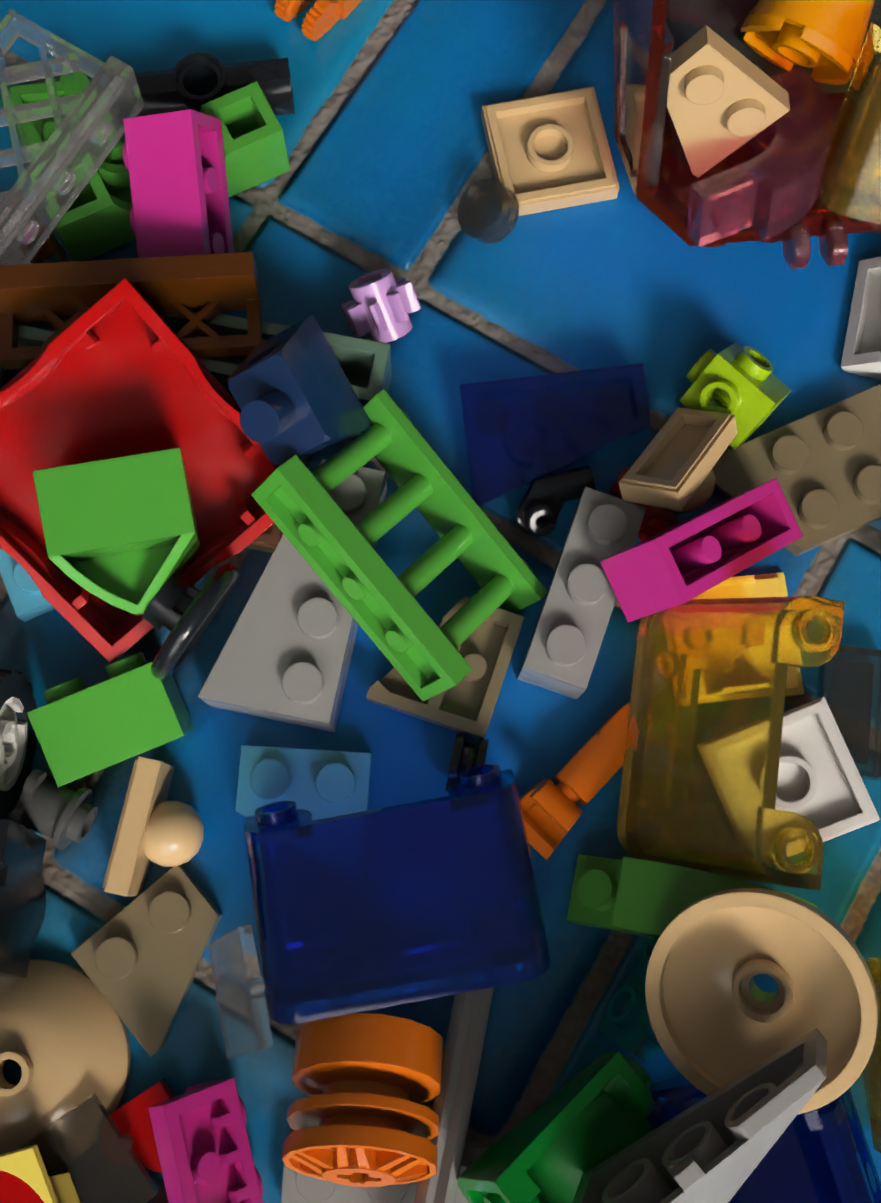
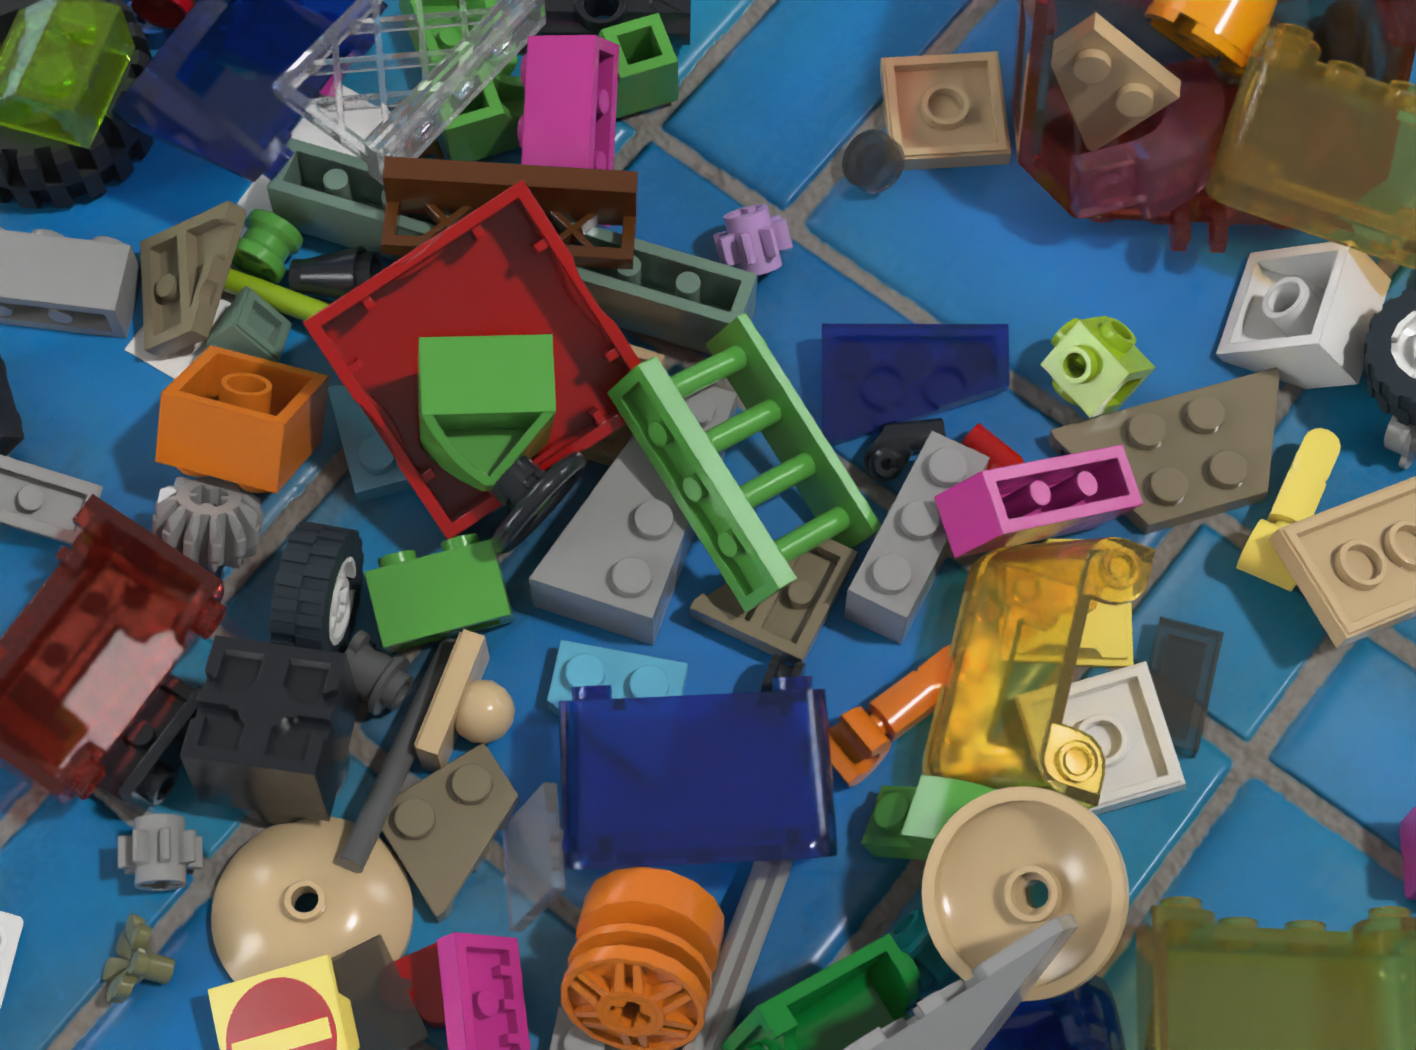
camera: 10 degrees right, 10 degrees down
dark blue torso [227,315,372,467] -> none
tan tile [619,407,738,513] -> none
none -> dark grey bar [338,637,456,873]

